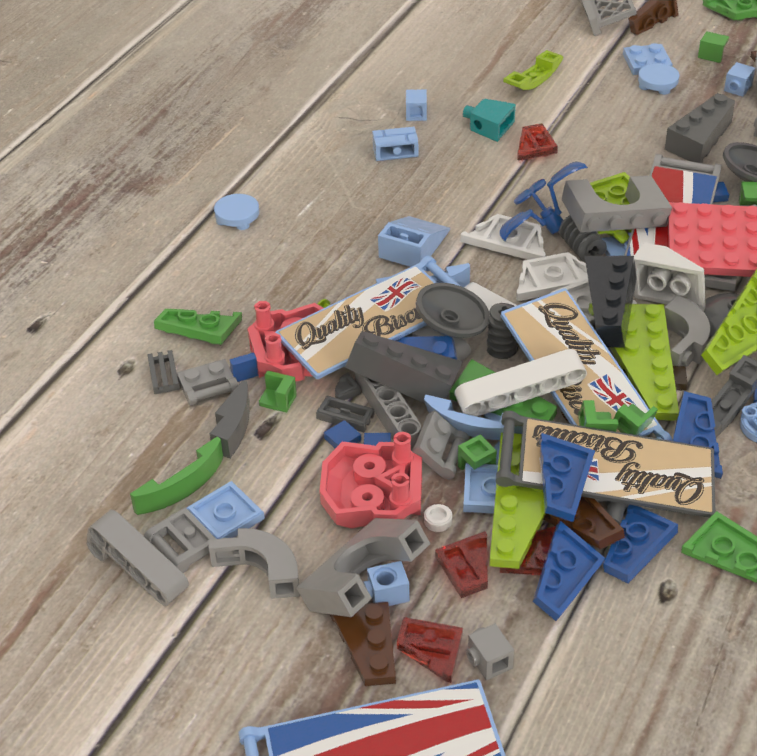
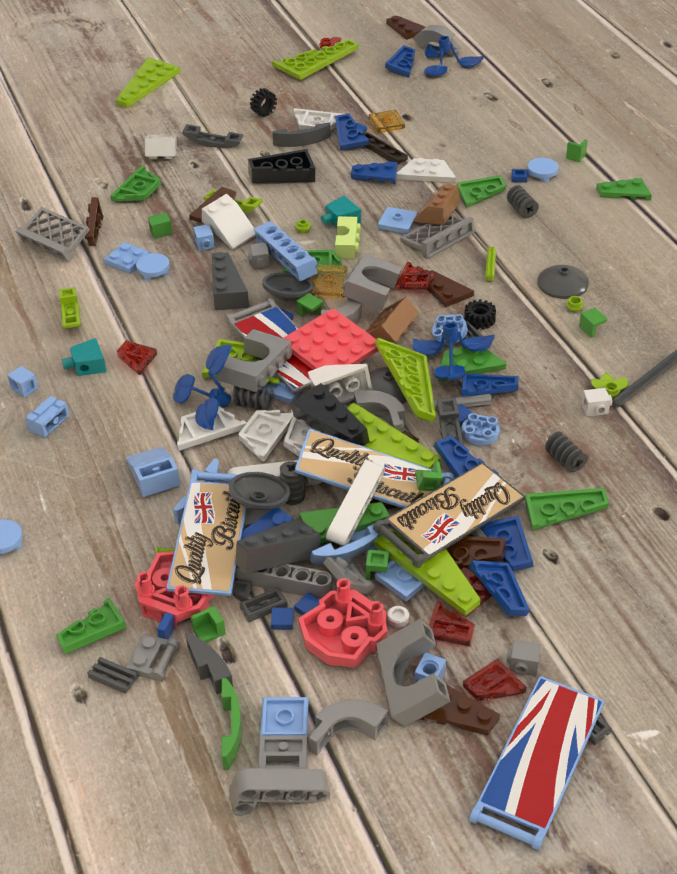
camera: 50 degrees left, 0 degrees up
blue wing [539,433,595,522] -> none
bright green panel [578,400,619,432] -> none

